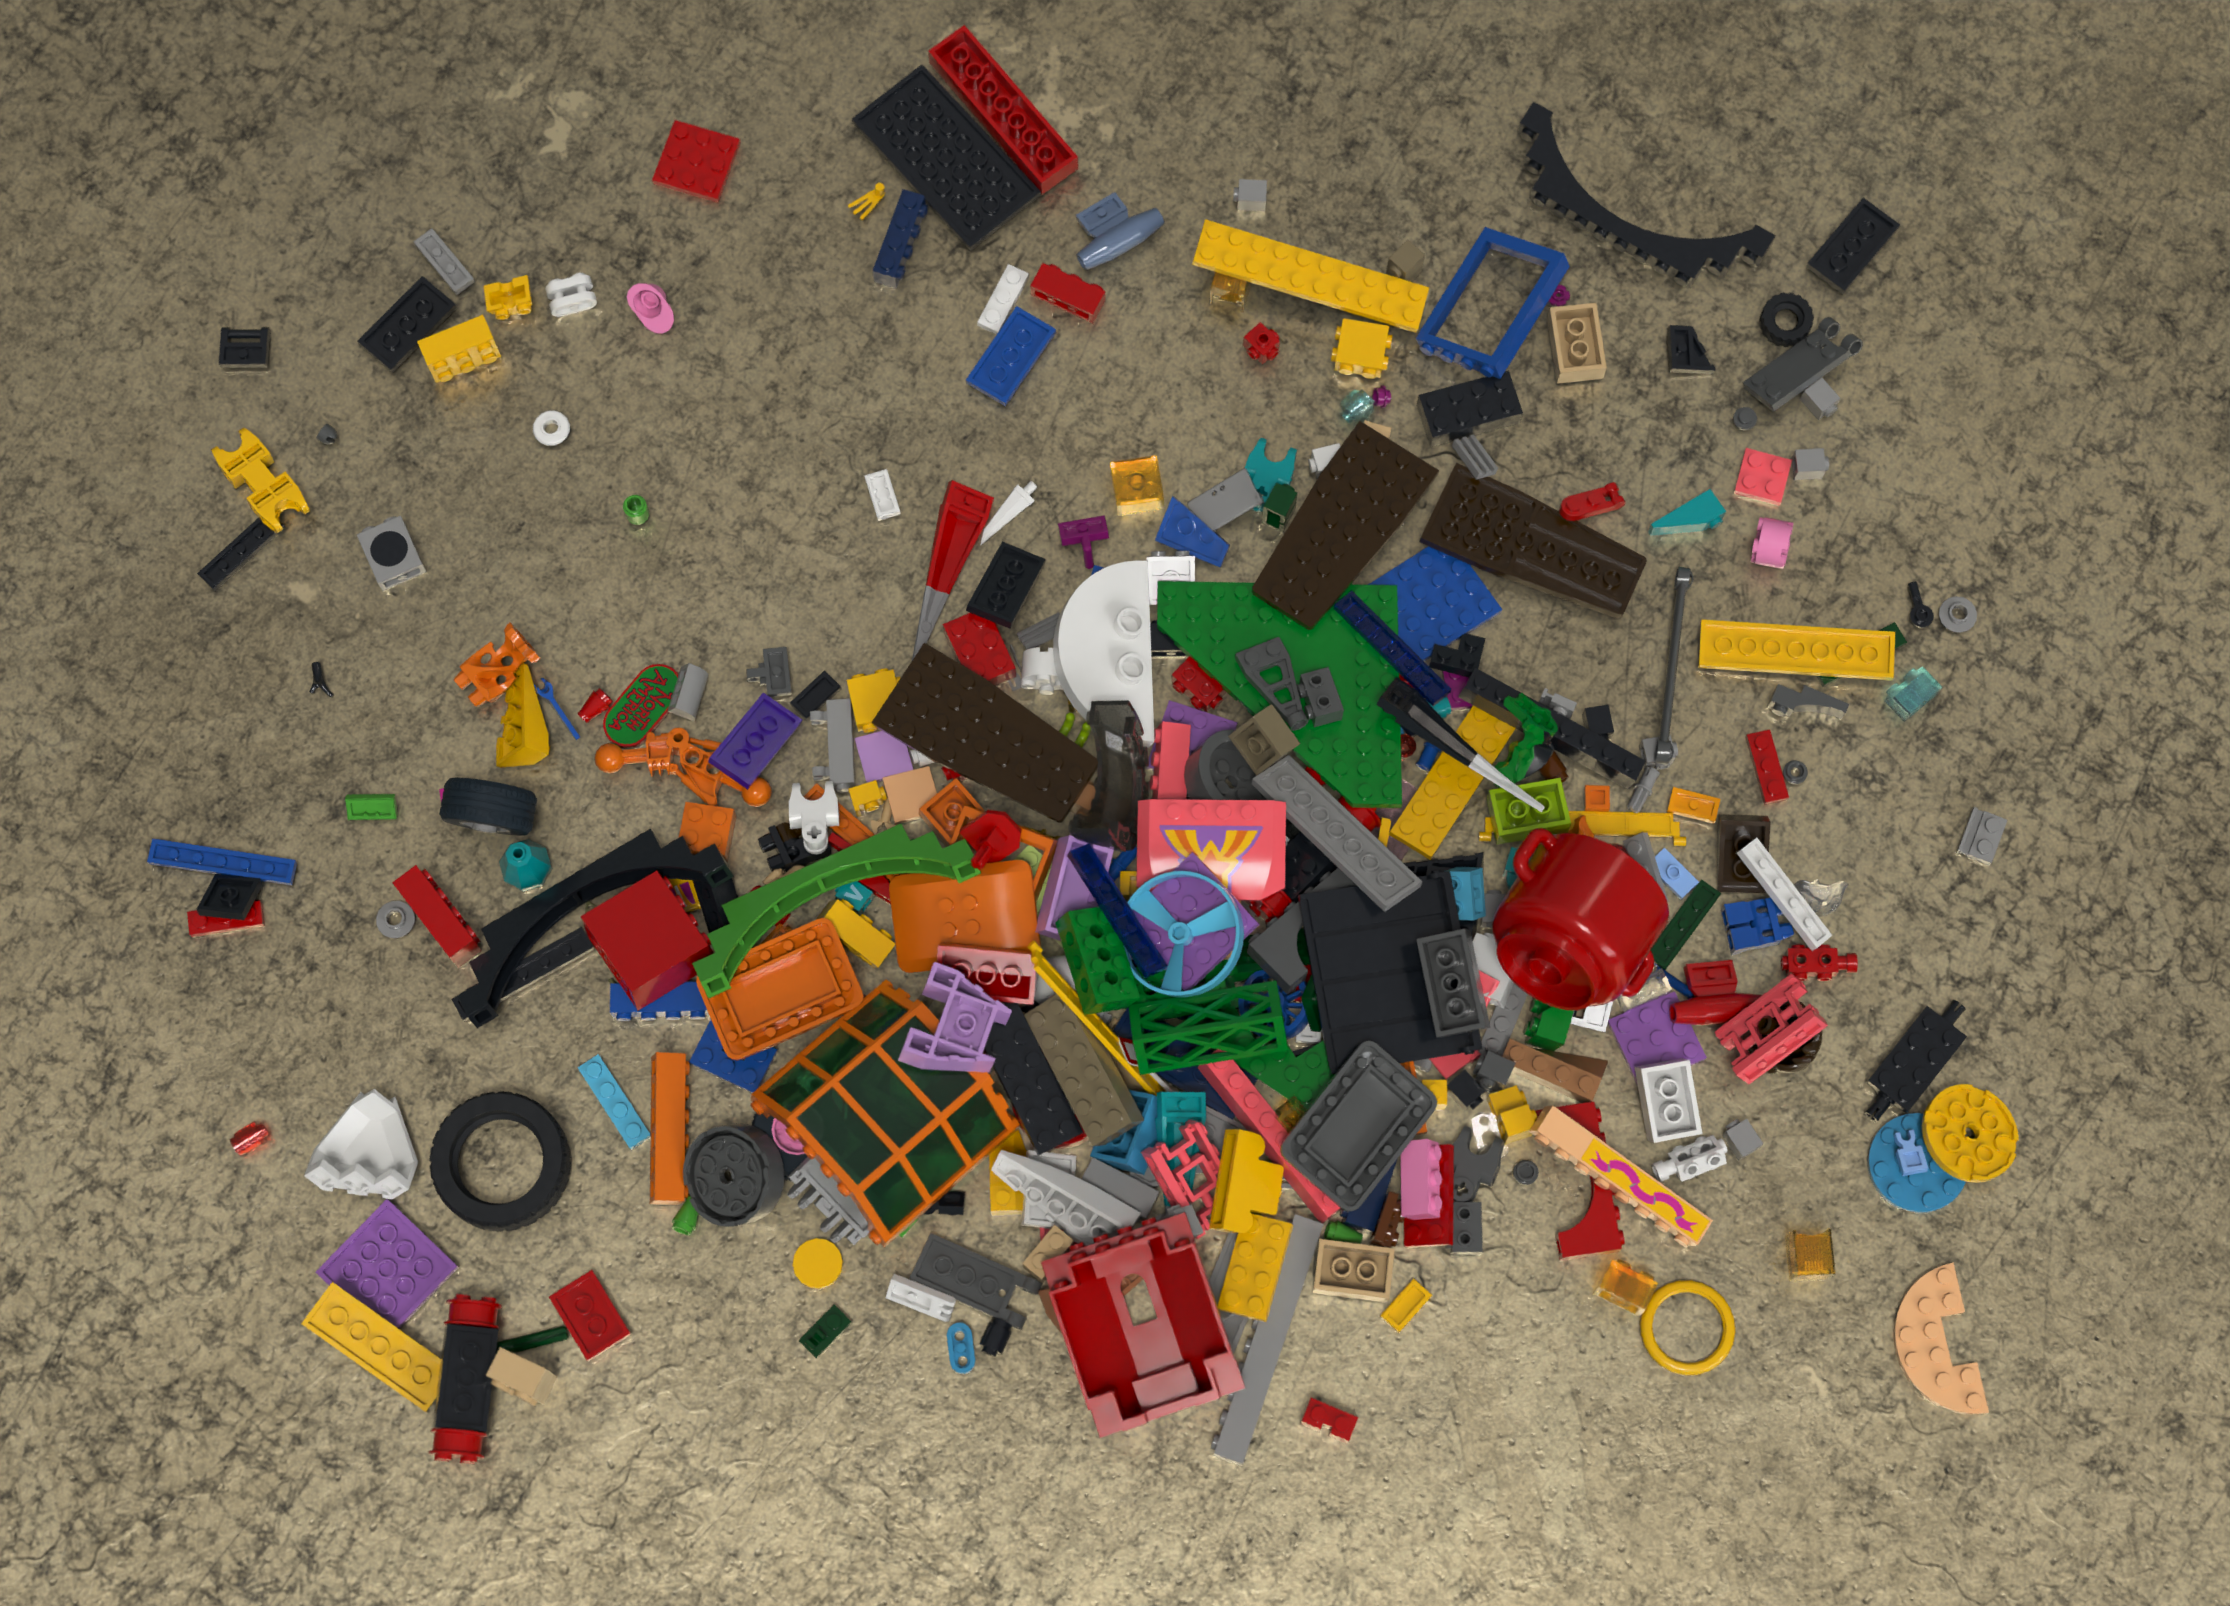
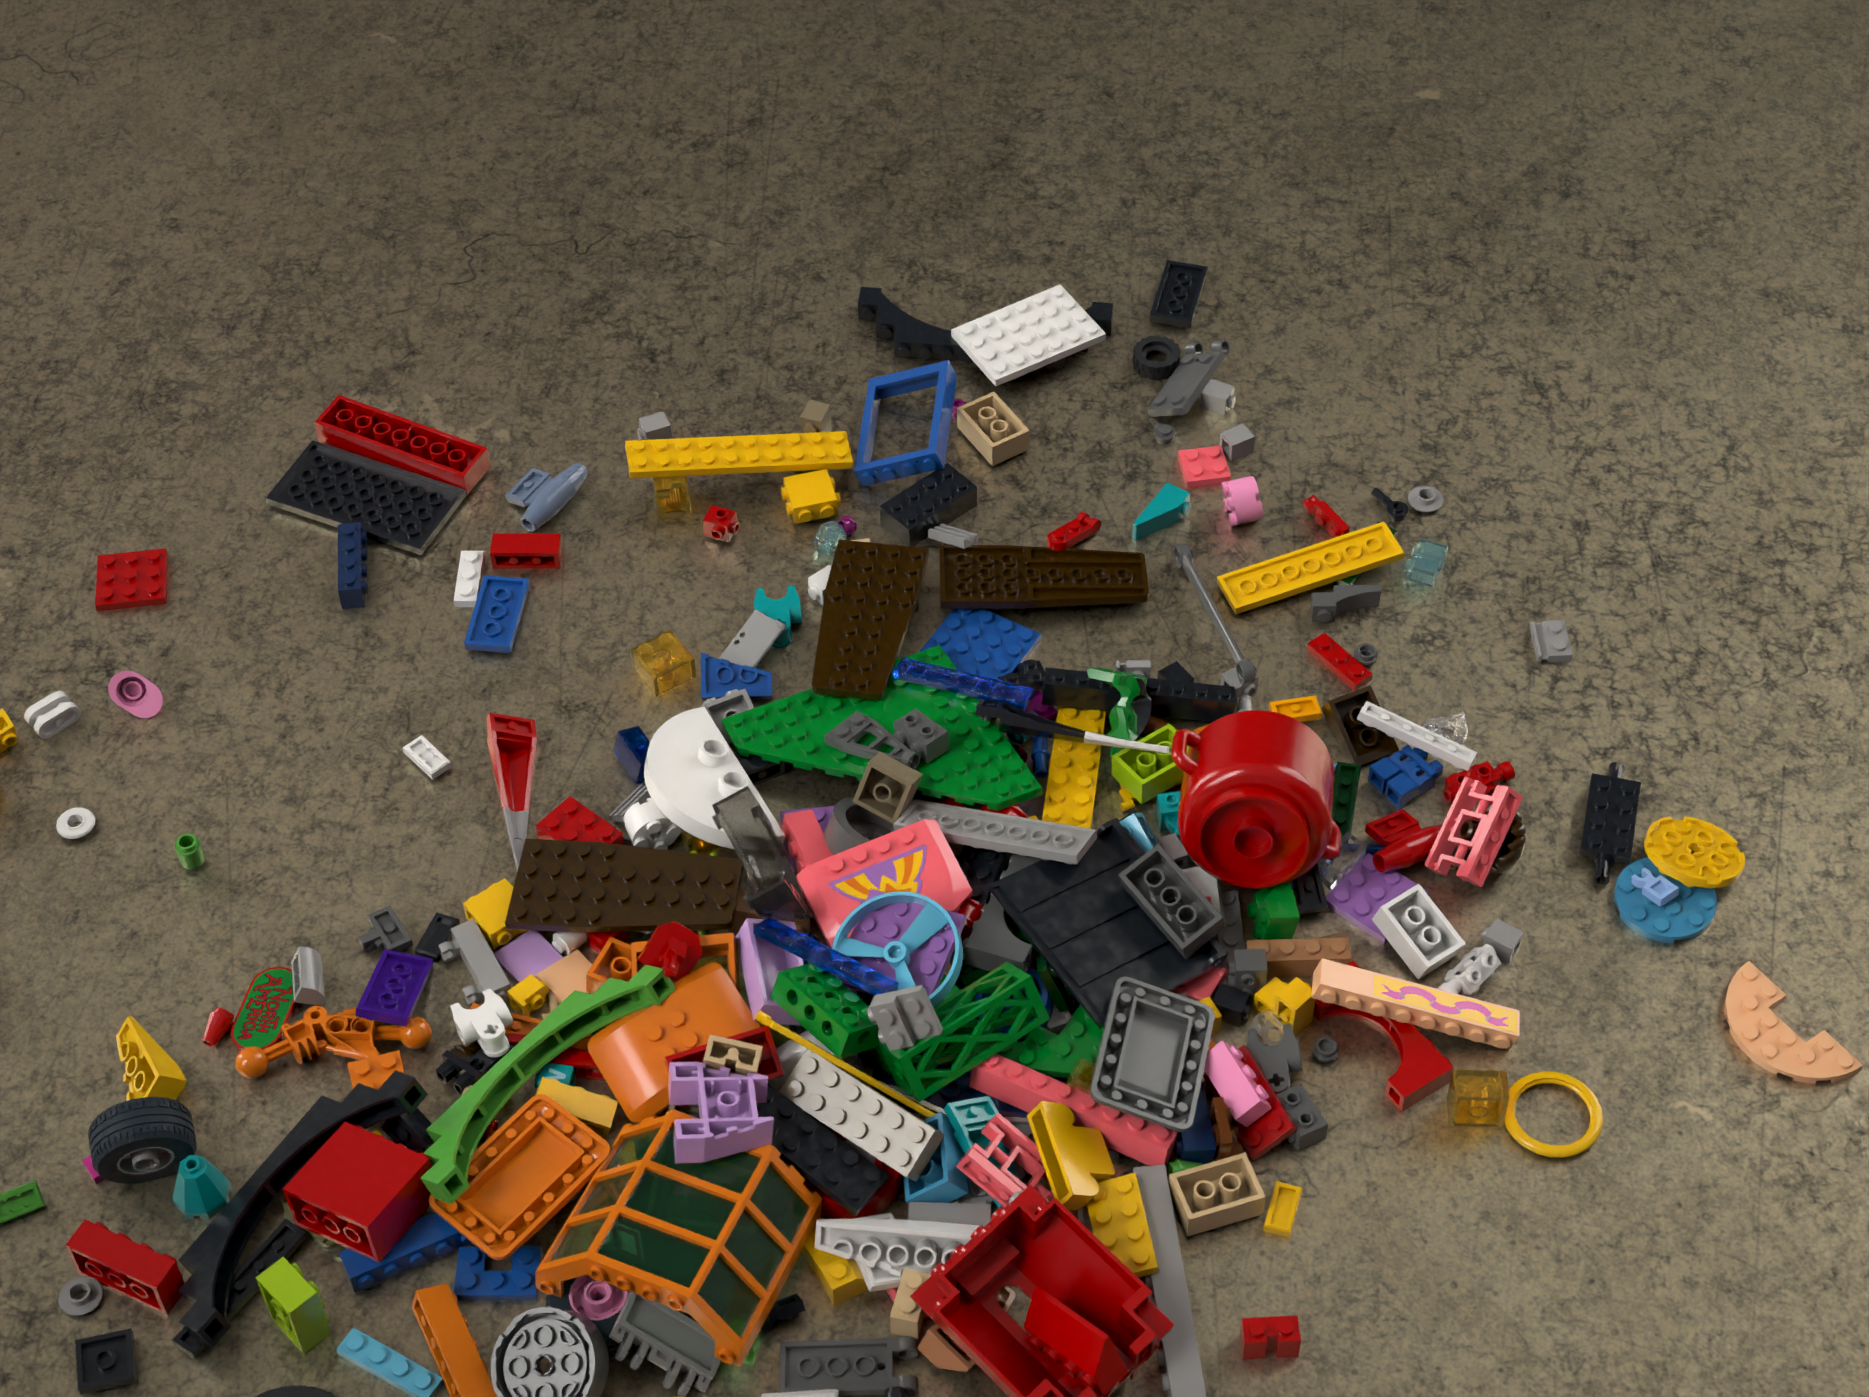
camera: 25 degrees left, 25 degrees down
orange hips [453,622,541,707] -> none
blue flag [533,678,580,740] -> none
yellow piece [848,183,885,220] -> none
black plate [966,541,1046,629] -> none
white bar [980,481,1037,546] -> none
magenta plate [1058,515,1109,569] -> none
red brick [1171,656,1226,712] -> none
dark green piece [1262,482,1298,533] -> none
black wing [1667,325,1716,375] -> none
clear yellow piece [1786,1228,1836,1282] -> none
none -> black plate [75,1328,137,1395]
none -> lime brick [256,1257,331,1354]
none -> clear blue brick [613,726,650,785]
none -> tan brick [703,1034,763,1076]
none -> light grey plate [868,985,943,1051]
none -> white plate [951,285,1106,386]
none -> red slope [1024,1287,1128,1396]
none -> red hinge [1303,495,1349,538]

